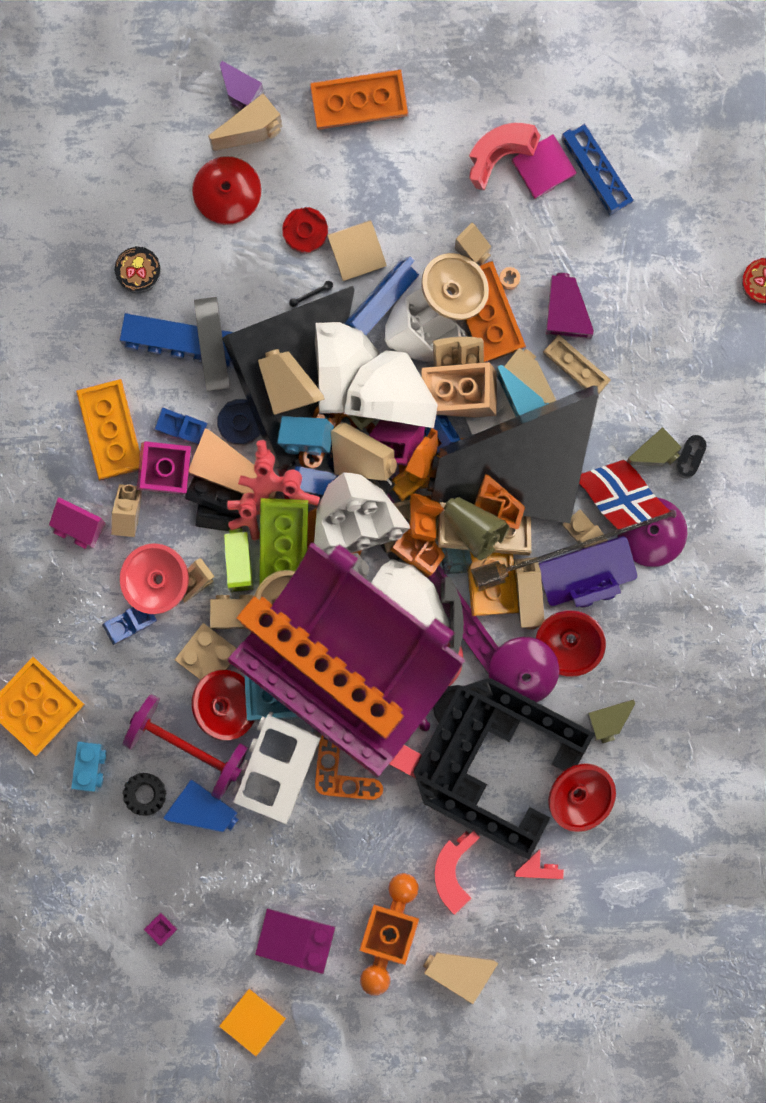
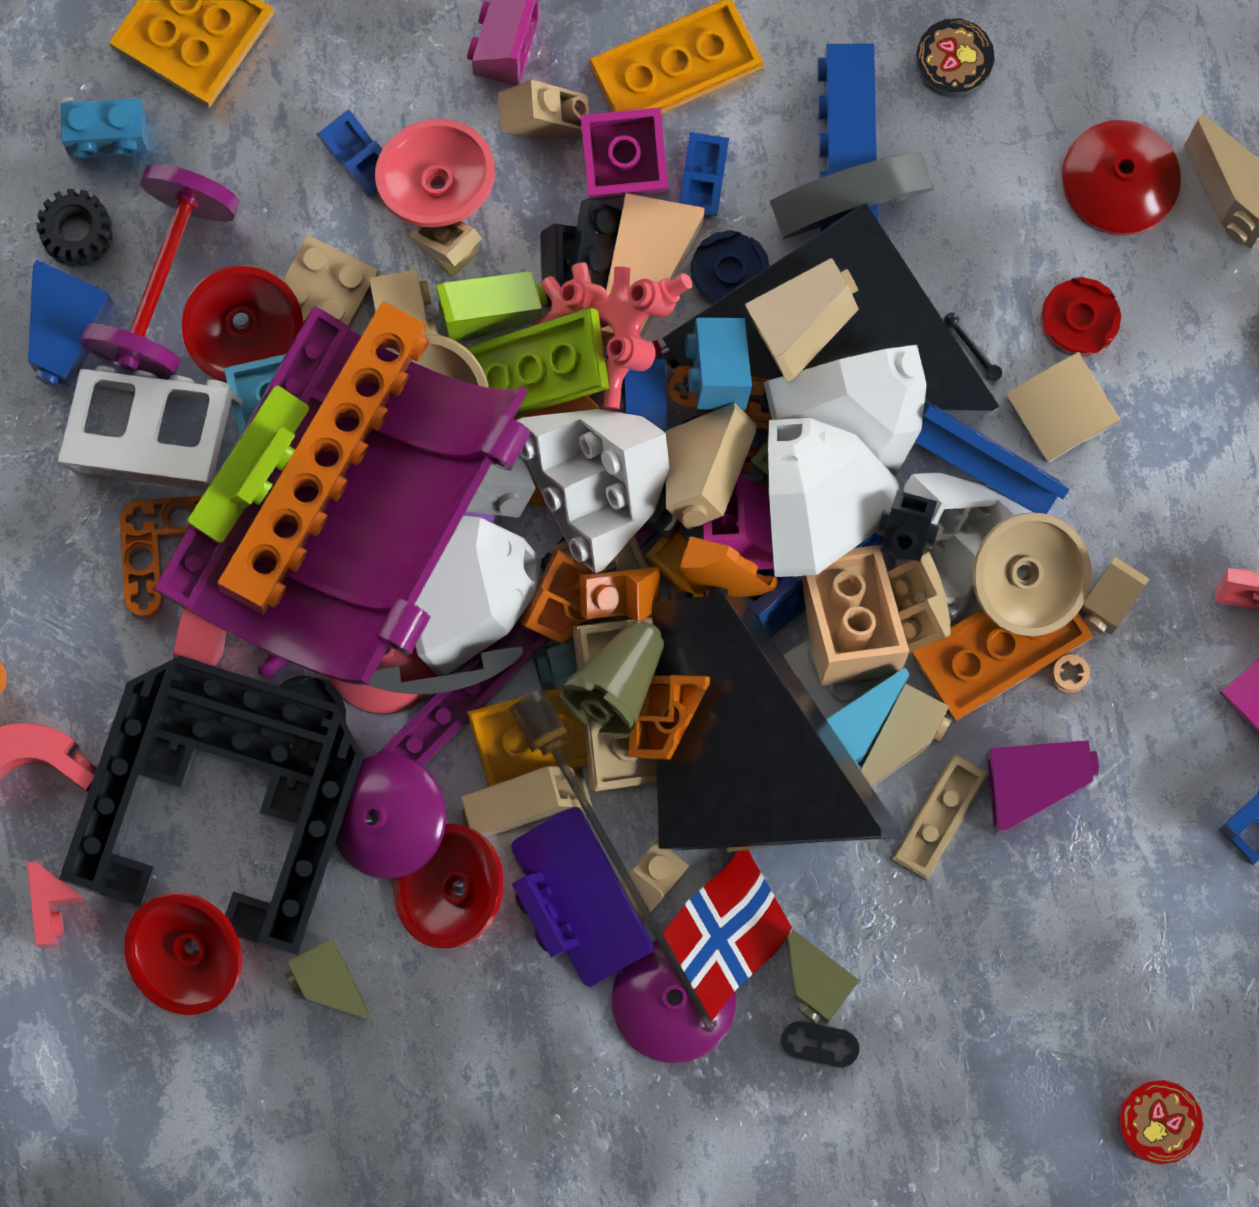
camera: 75 degrees right, 5 degrees down
none -> lime bracket [187,386,309,544]
none -> black brick [877,490,939,562]

